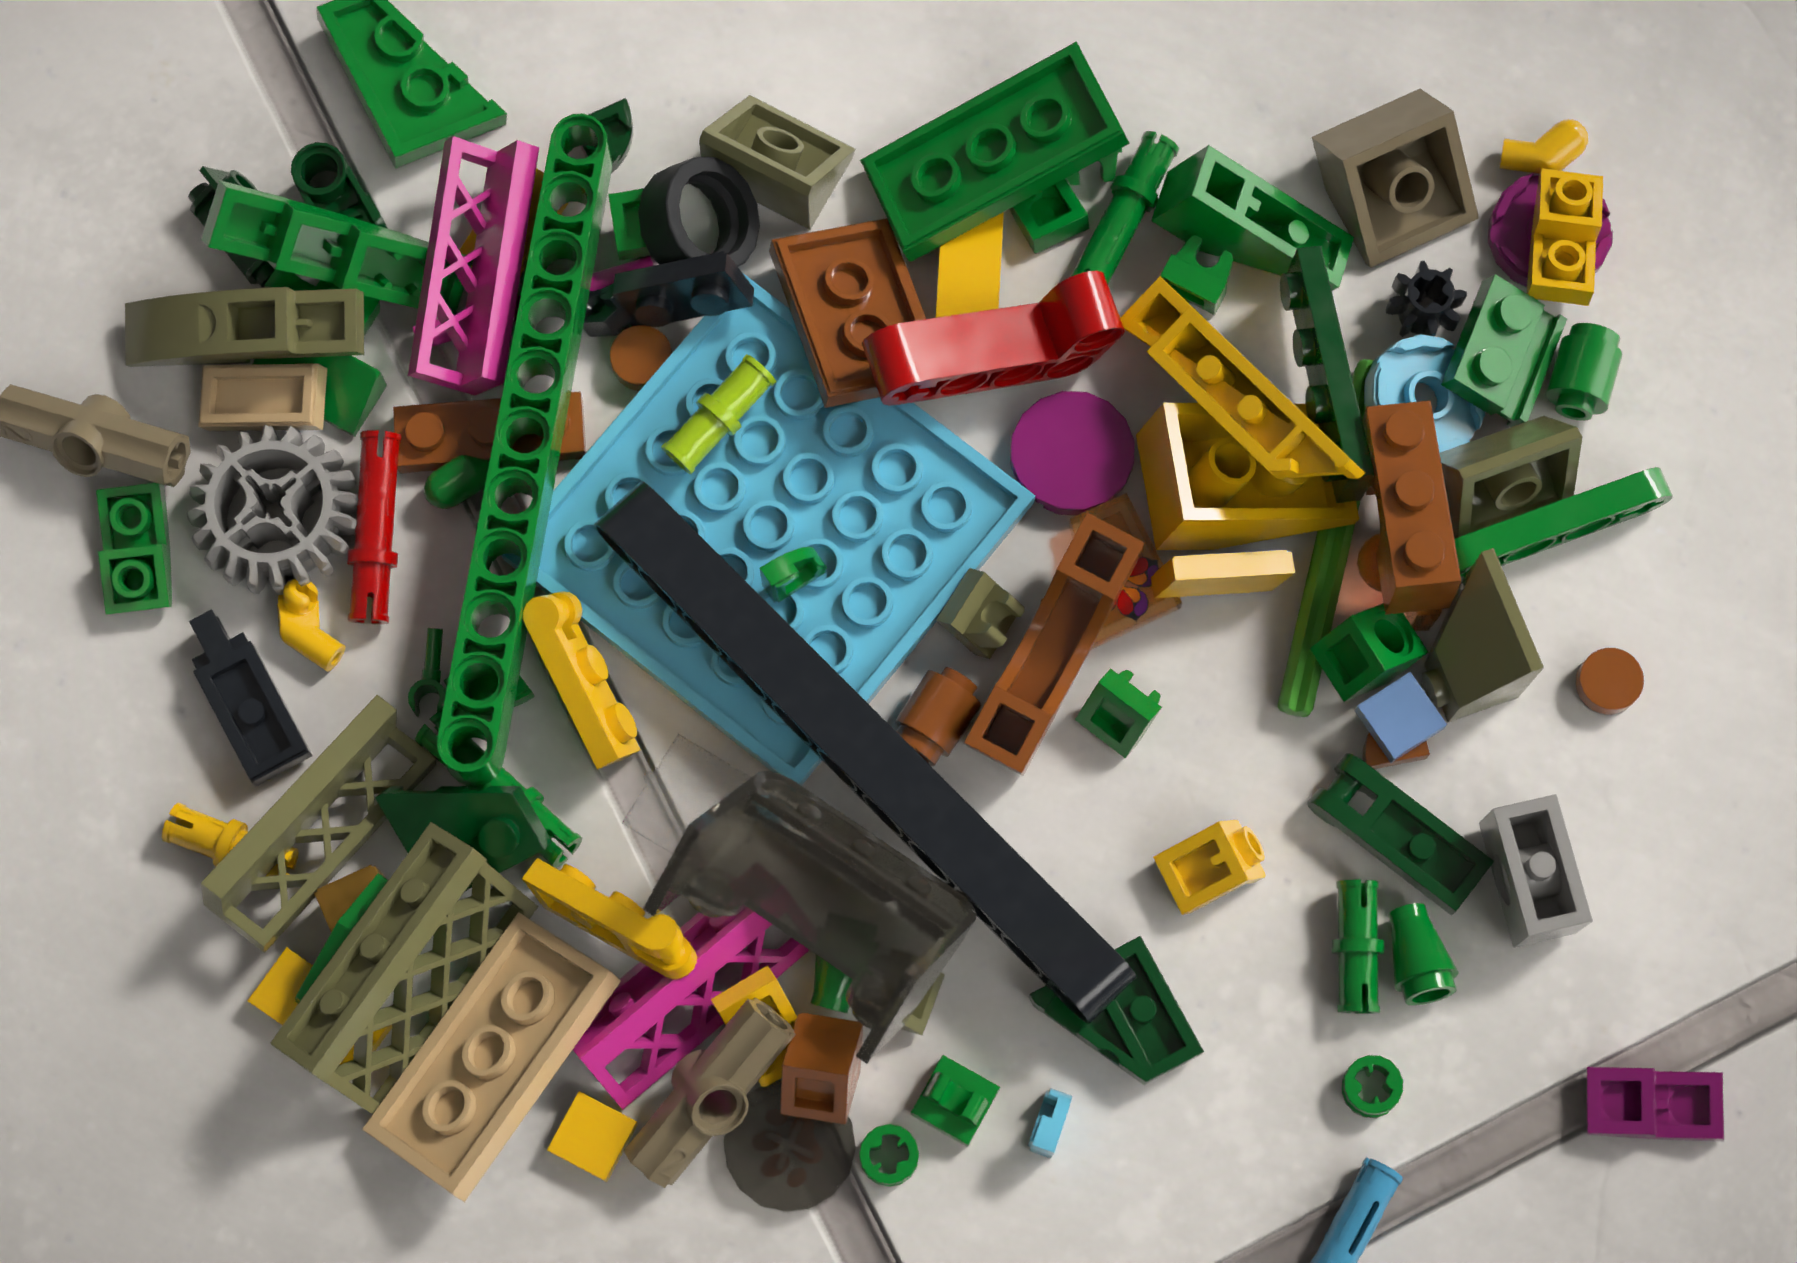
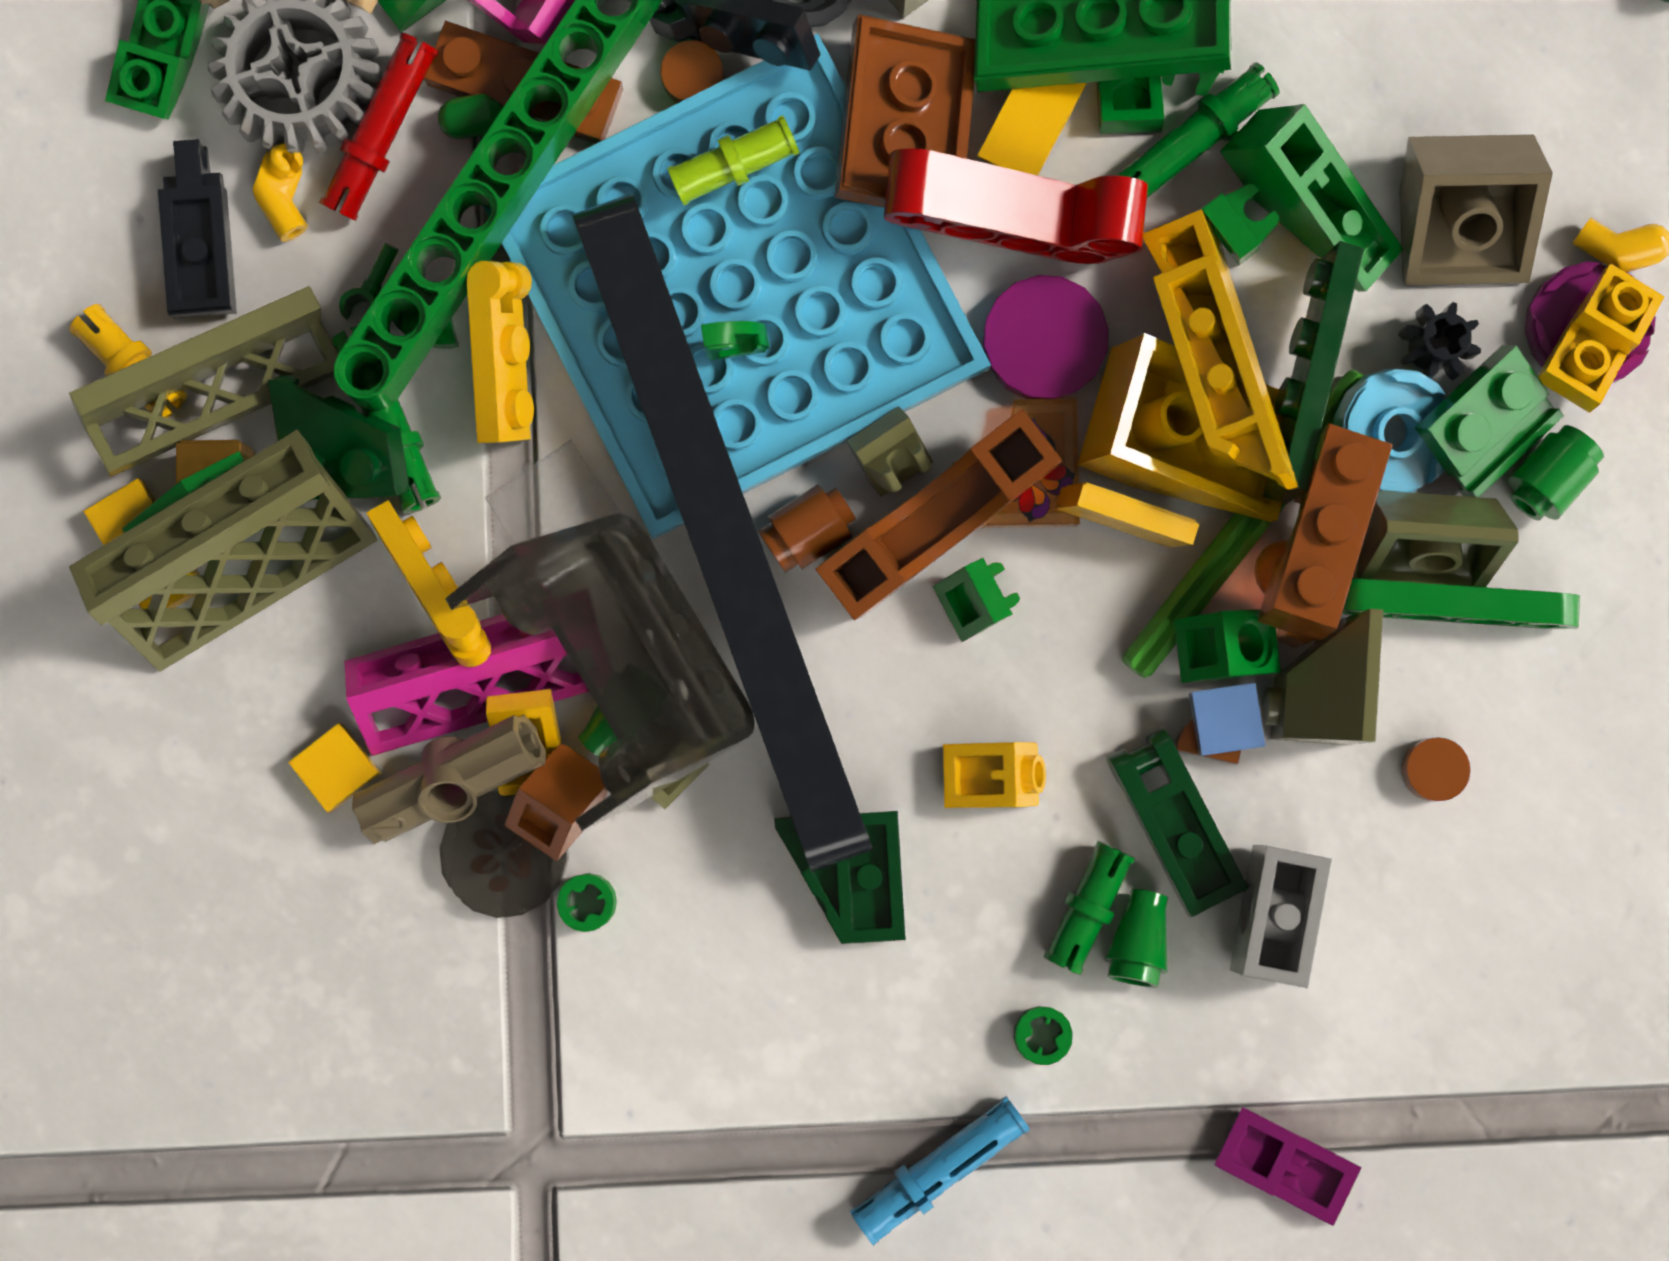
camera: 20 degrees right, 10 degrees up
tan plate [362,912,621,1202] -> none
green tile [910,1055,1000,1147] -> none
medium azure tile [1028,1088,1072,1158] -> none

